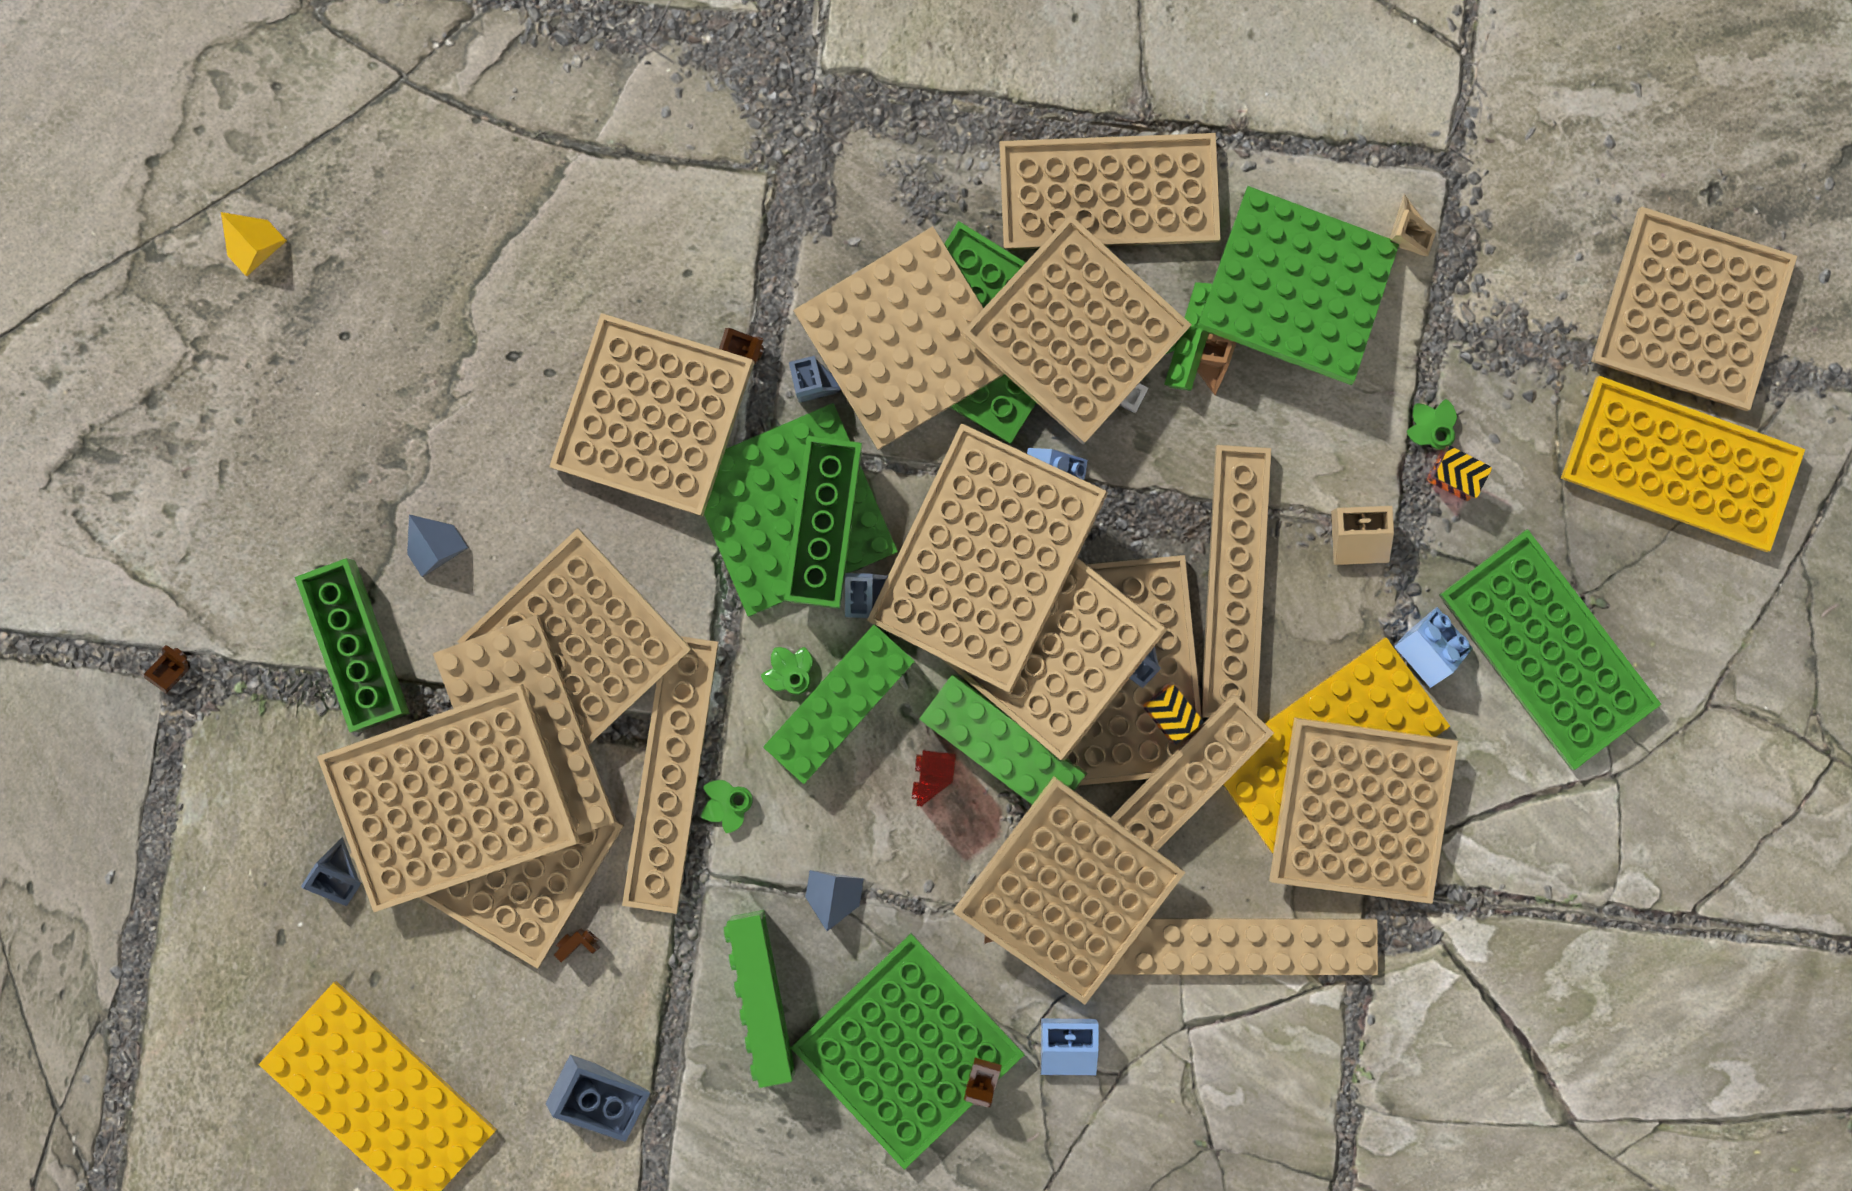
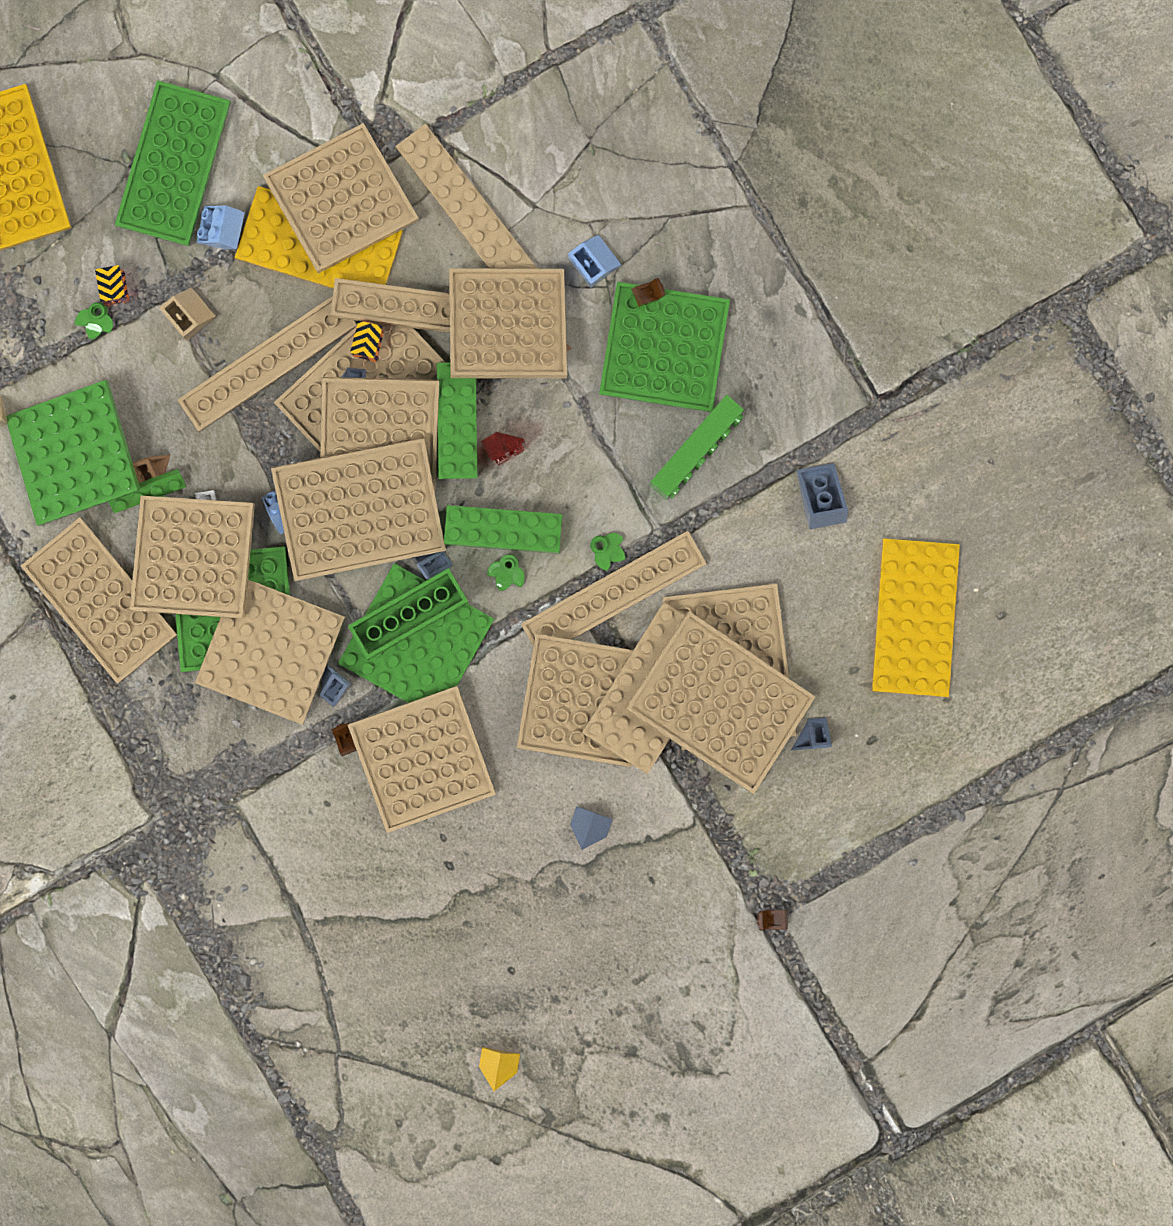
camera: 130 degrees left, 0 degrees up
bright green brick [295,558,410,733] -> none
reddish brown bracket [554,928,600,963] -> none
sand blue slope [805,870,864,931] -> none

